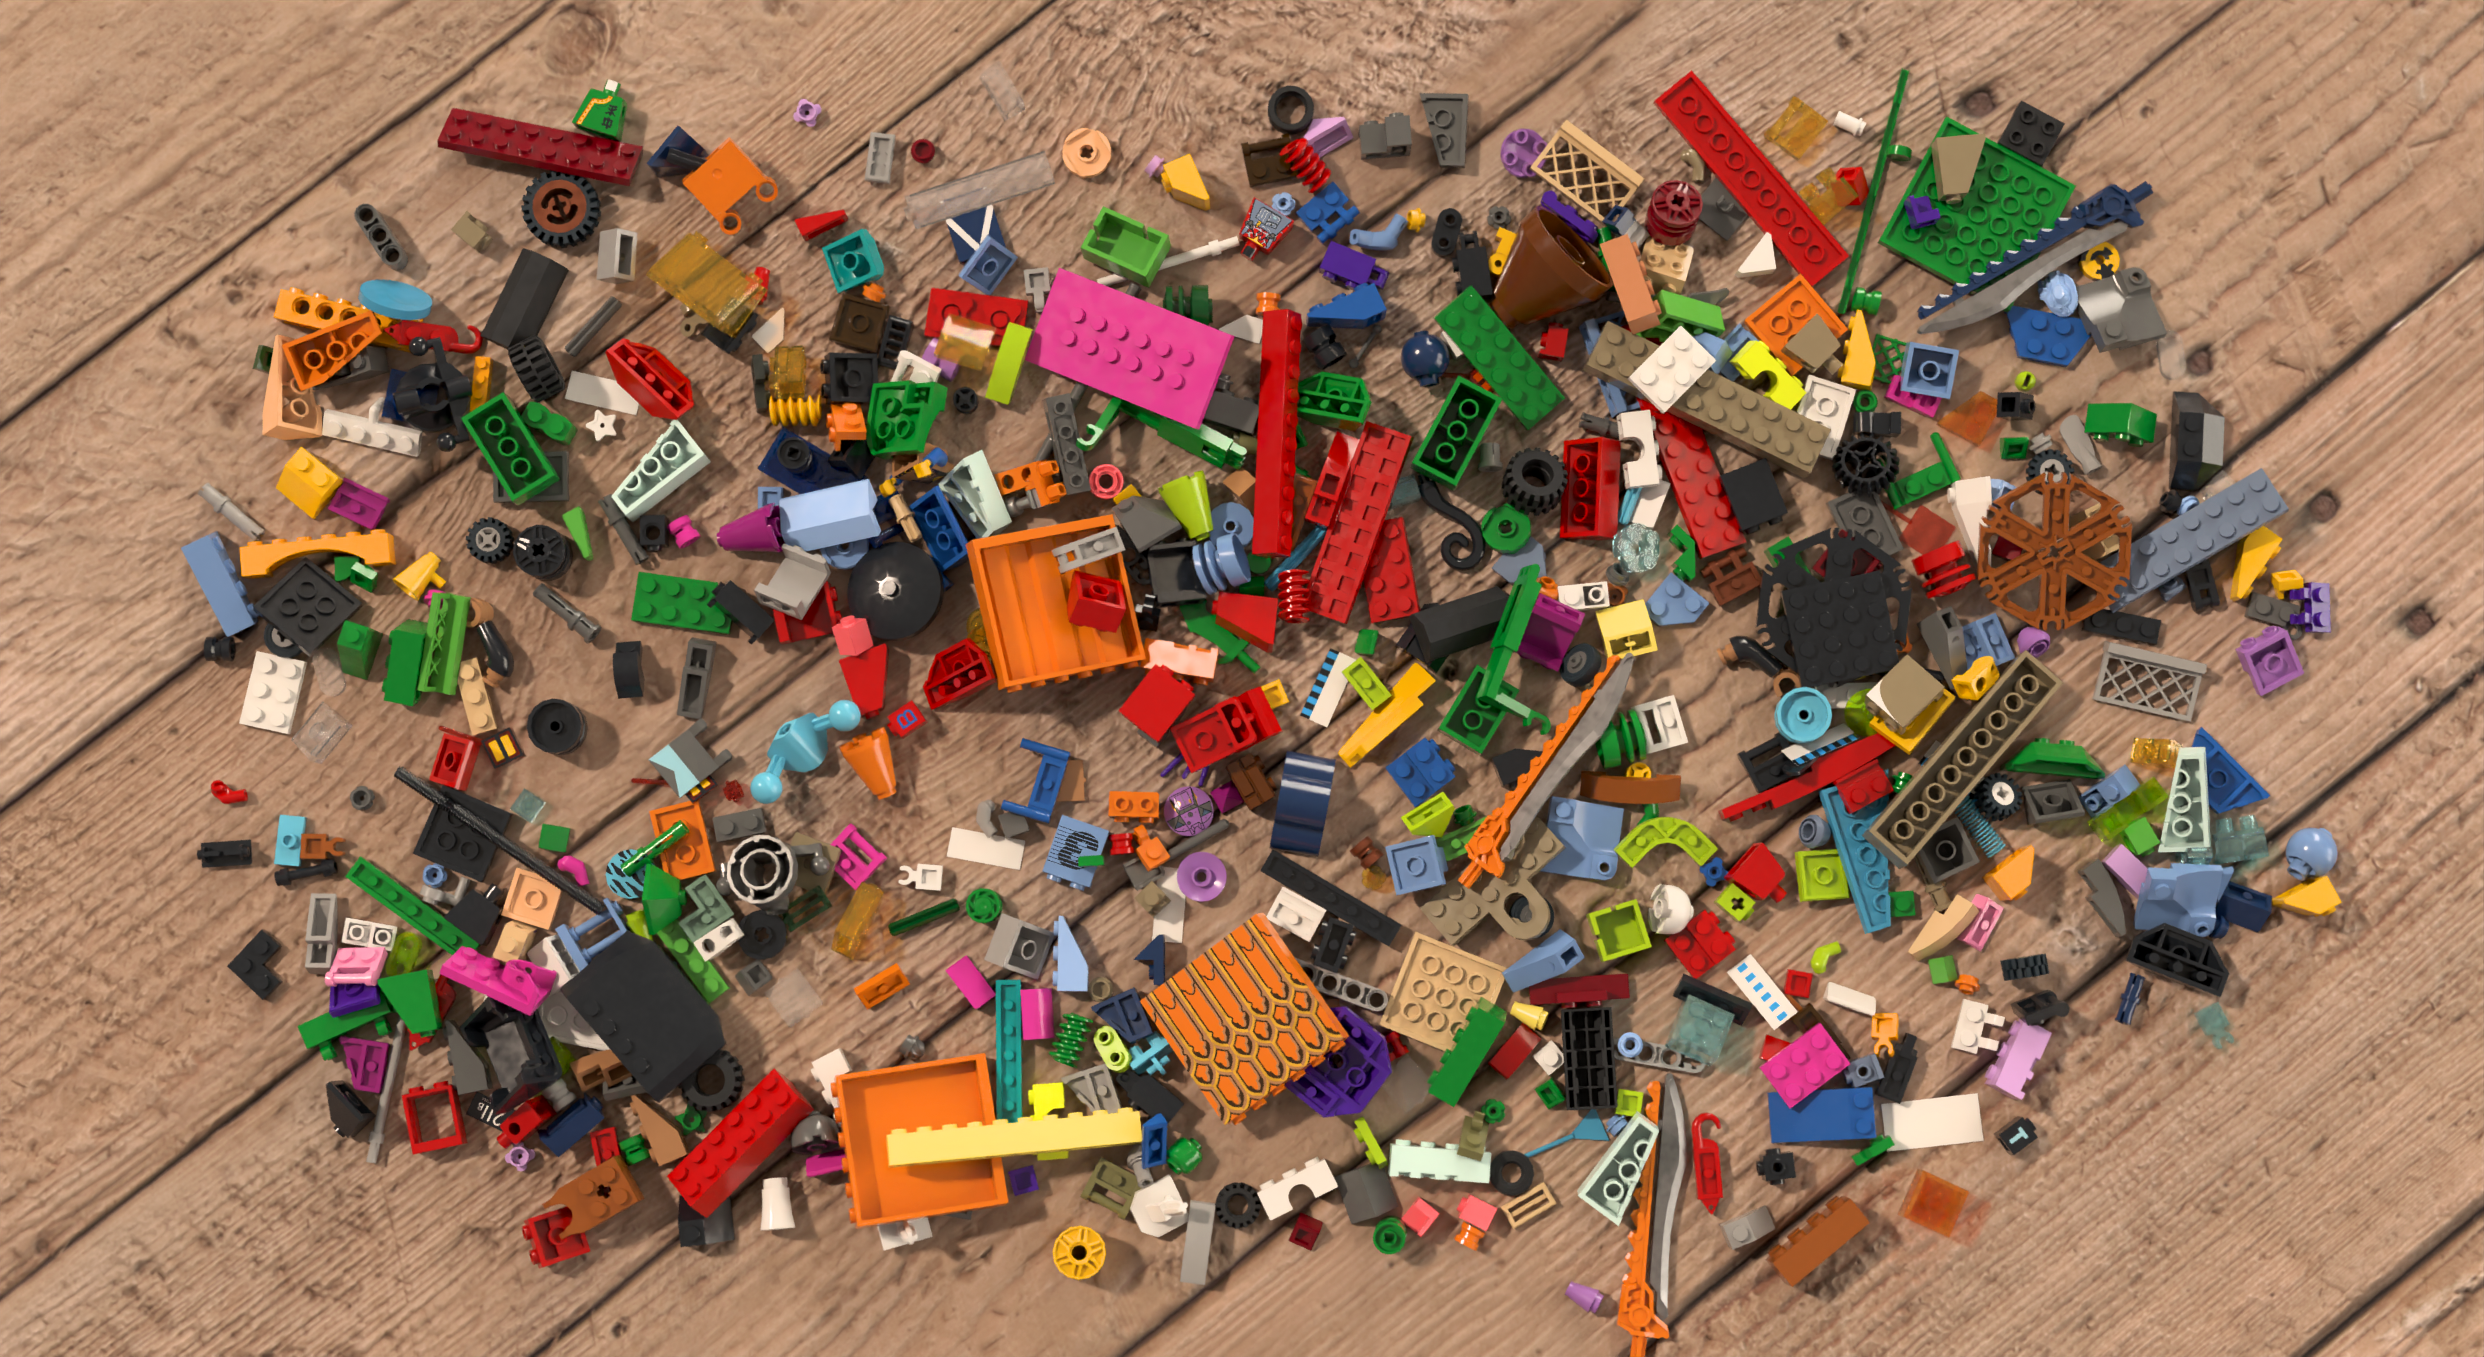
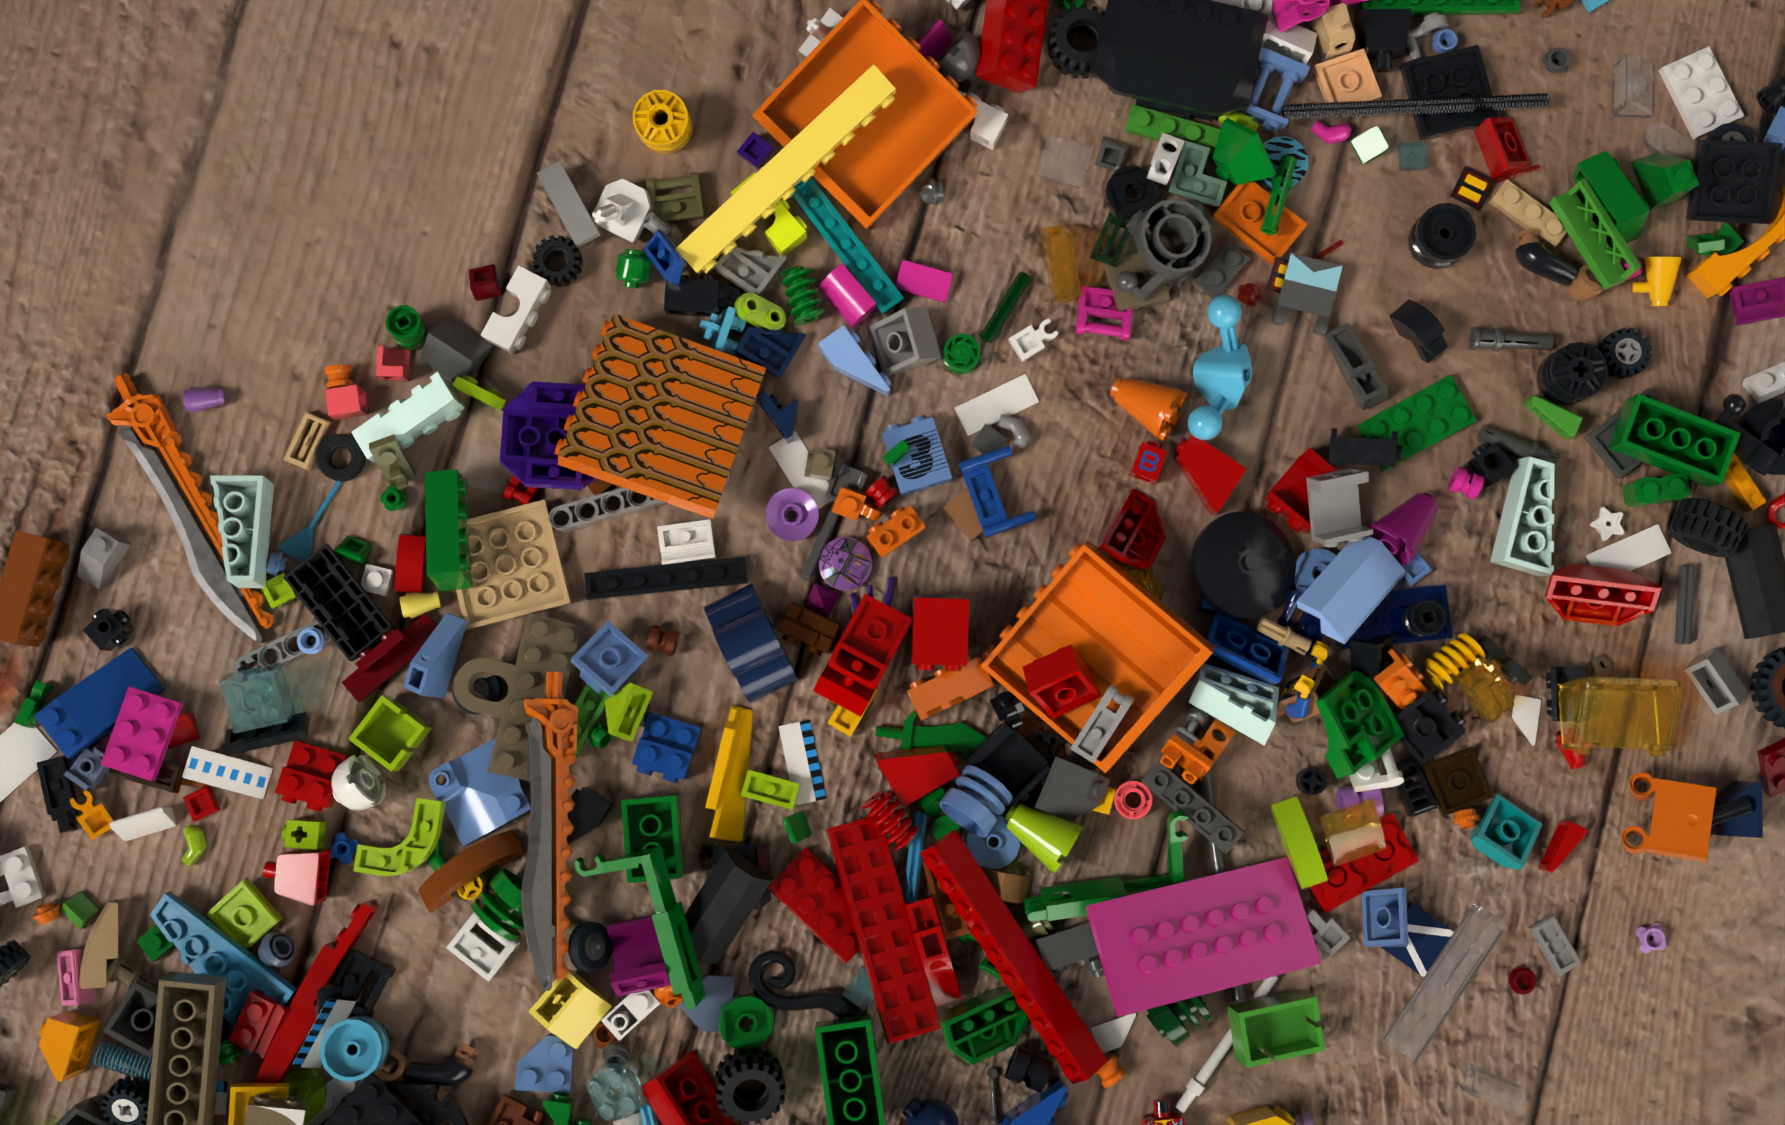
camera: 145 degrees right, 0 degrees up
coral brick [832,616,874,656] -> none
orange plate [854,963,910,1010] -> none
light nougat plate [1062,128,1111,179] -> none
dark tan plate [1088,977,1113,1002] -> none
black brick [1310,917,1356,973] -> none
clear yellow plate [1362,865,1386,890] -> none
light grey bush [1478,443,1503,472] -> none
red plate [1691,1112,1723,1215] -> none

